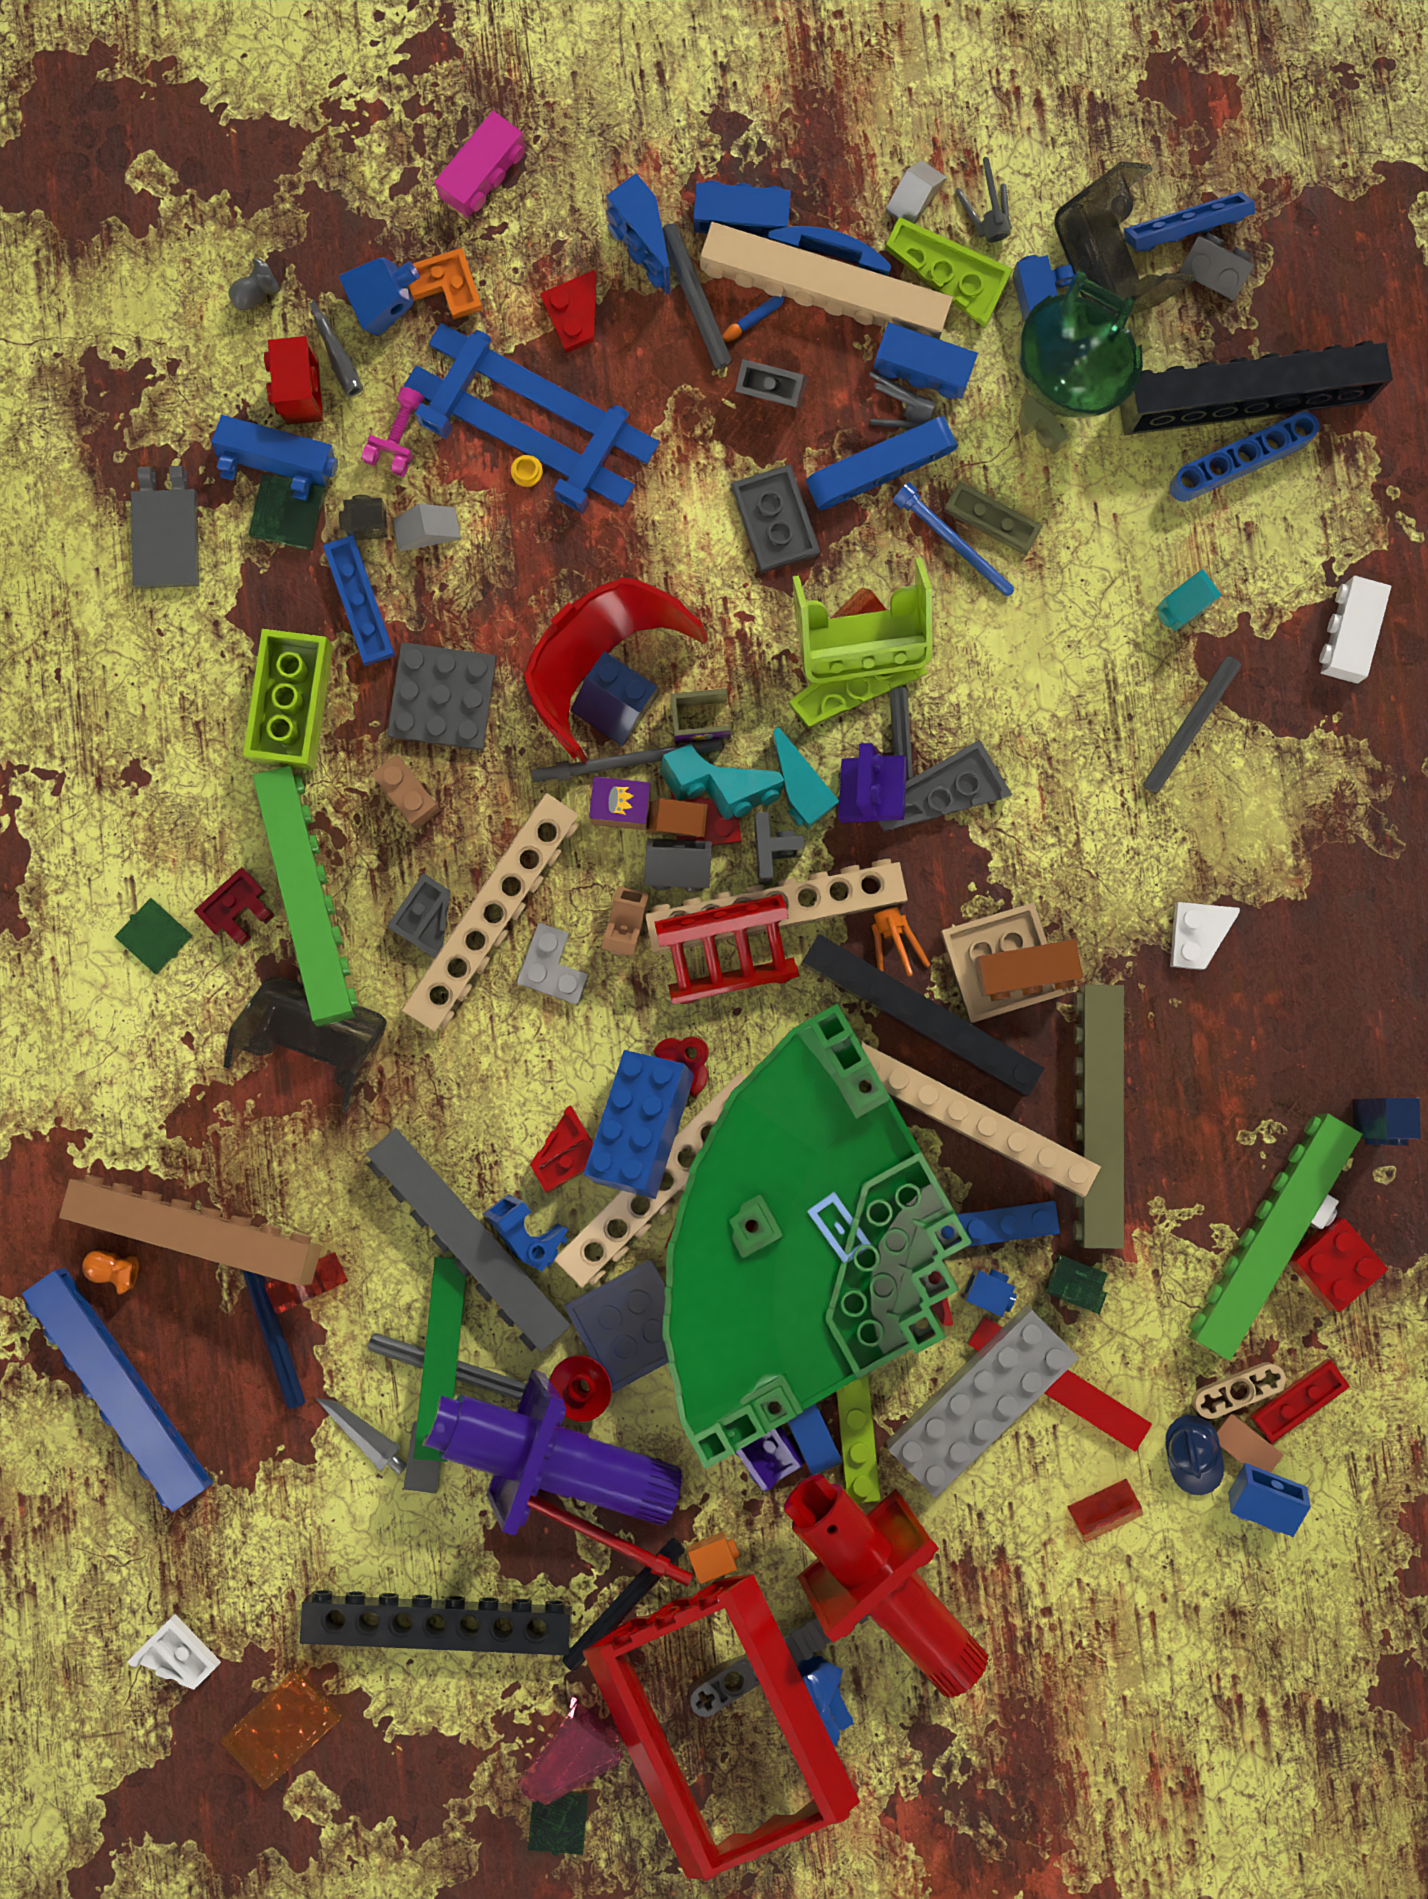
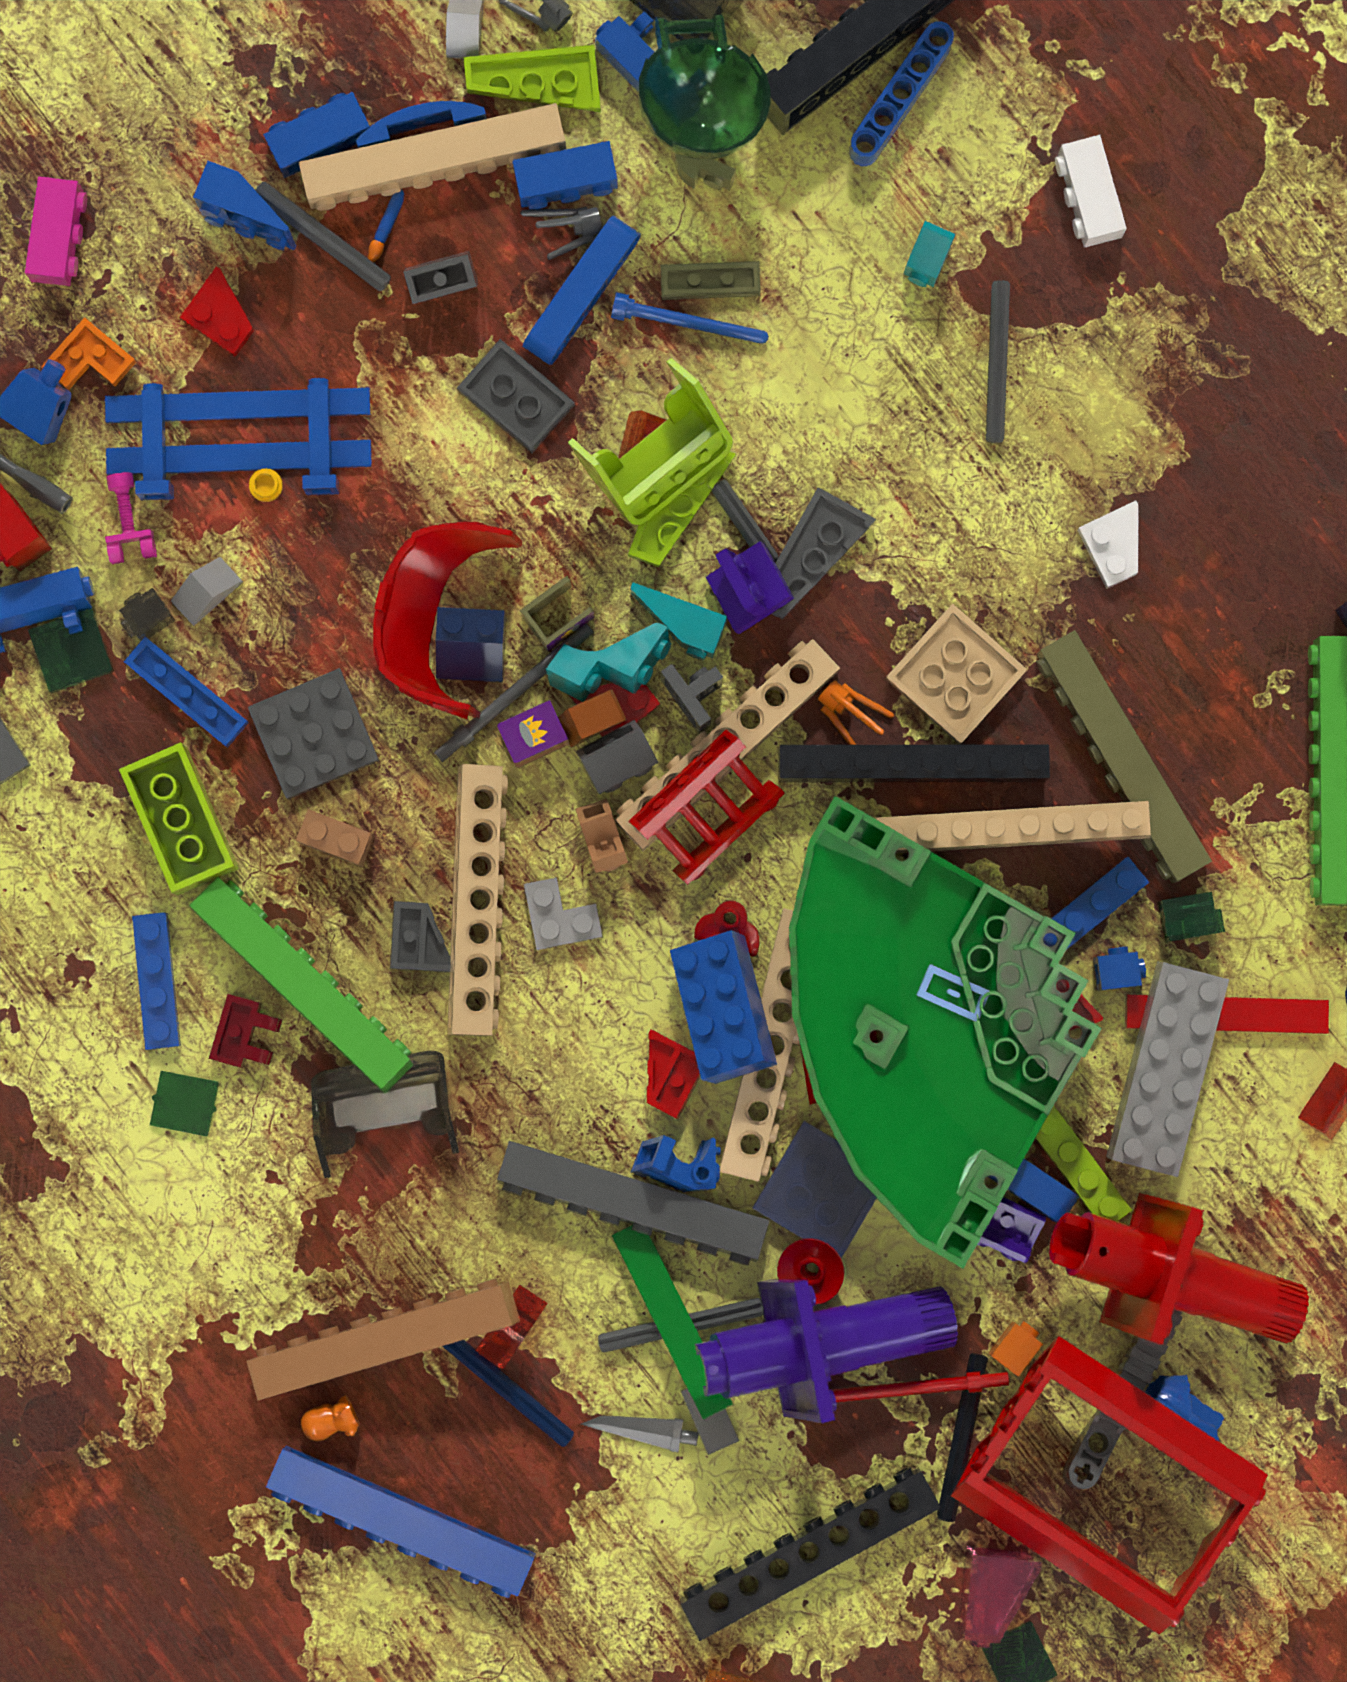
camera: 30 degrees left, 0 degrees up
dark orange brick [974,939,1083,1001] -> none
none -> blue plate [132,912,181,1050]

